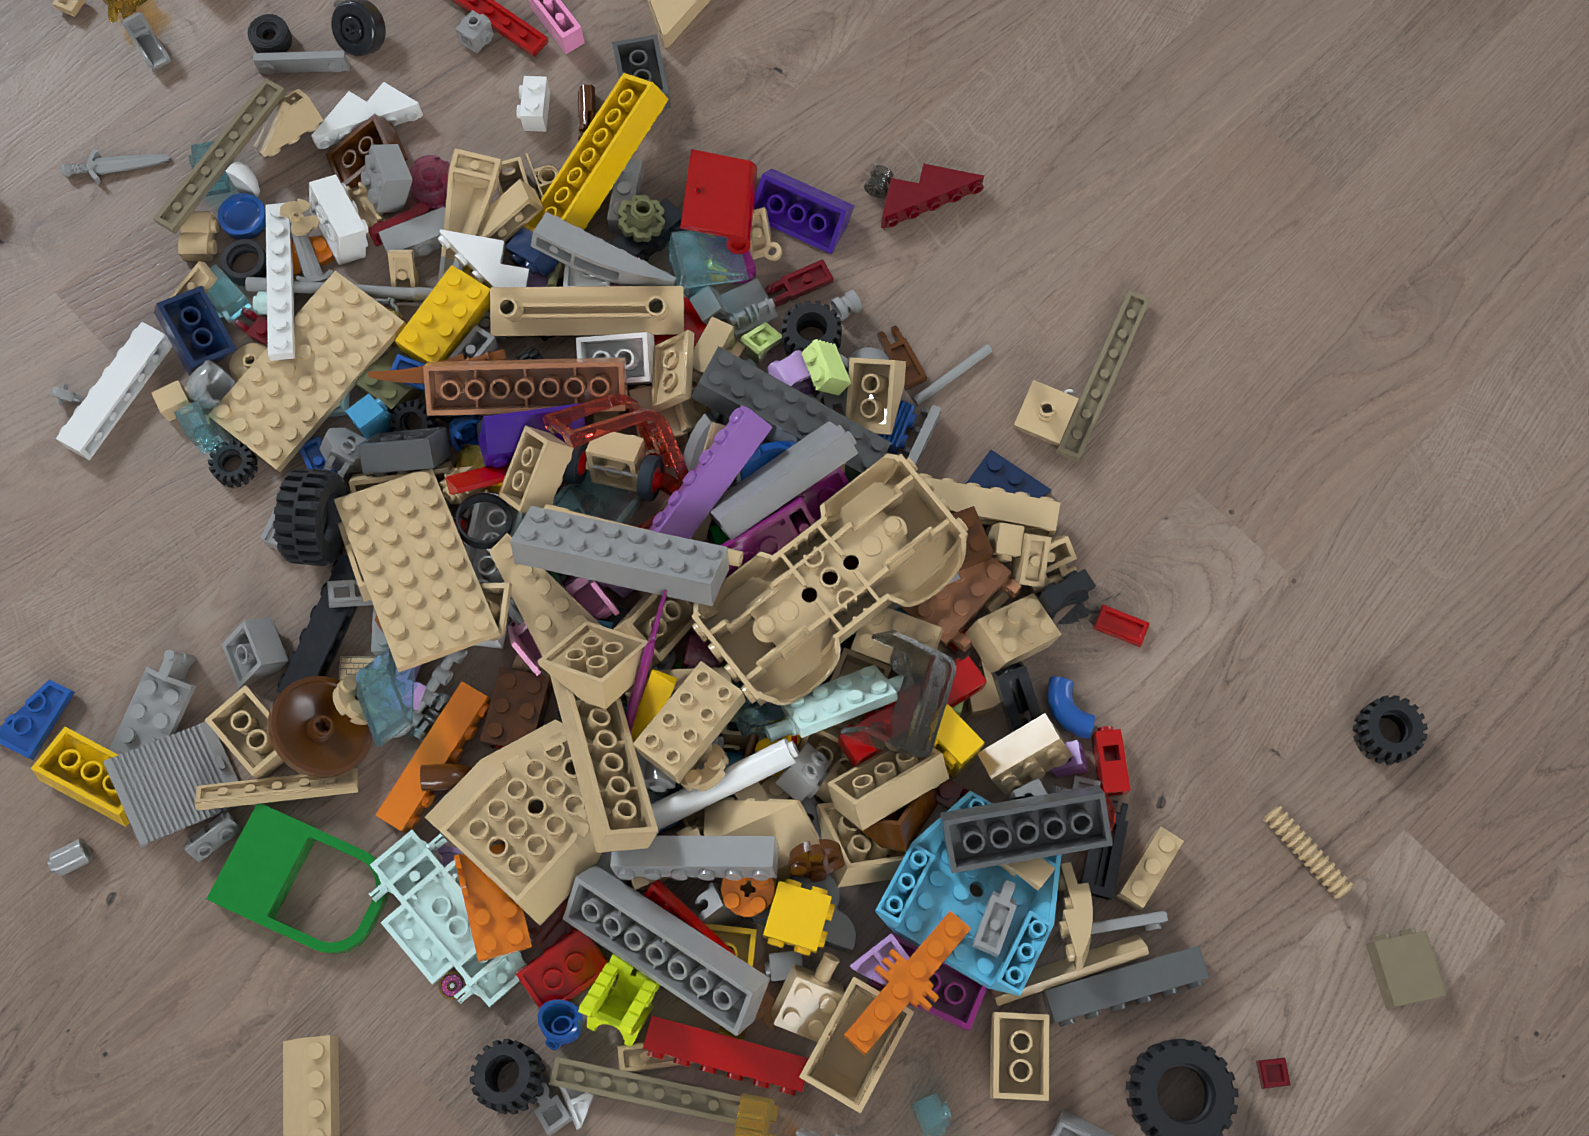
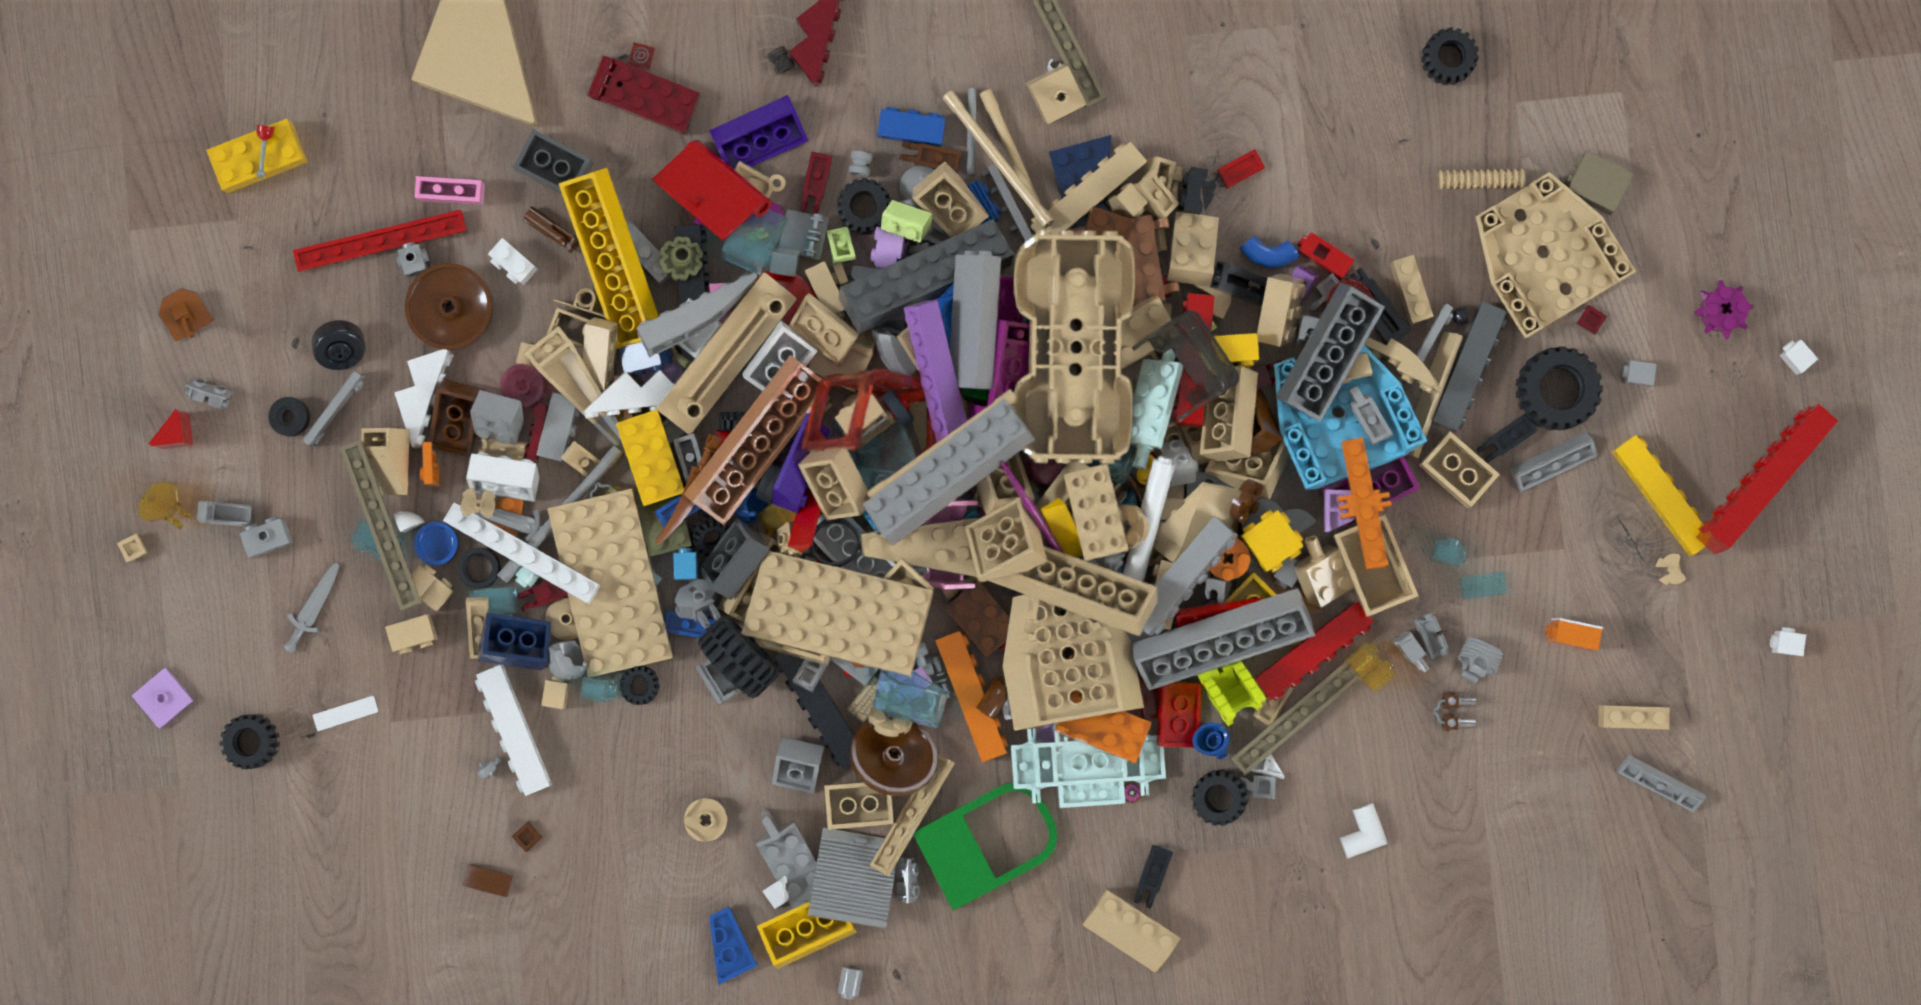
camera: 50 degrees left, 15 degrees up
none -> light grey brick [239,516,294,558]
none -> white sticker [313,696,378,731]
none -> tan brick [385,614,438,655]
none -> reddish brown dish [405,263,493,350]
none -> orange wing [420,442,440,486]
none -> reddish brown tile [512,821,543,852]
none -> dark red hinge [587,55,701,135]
none -> clear red tile [628,42,655,70]
none -> tan plate [684,798,728,842]
none -> white tile [762,876,789,909]
none -> blue brick [877,107,945,147]
none -> tan piece [943,91,1054,229]
none -> tan piece [980,89,1041,204]
none -> black hinge [1133,844,1173,909]
none -> black hinge [1453,306,1469,324]
none -> tan wedge [1475,172,1636,339]
none -> black hinge [1476,413,1538,463]

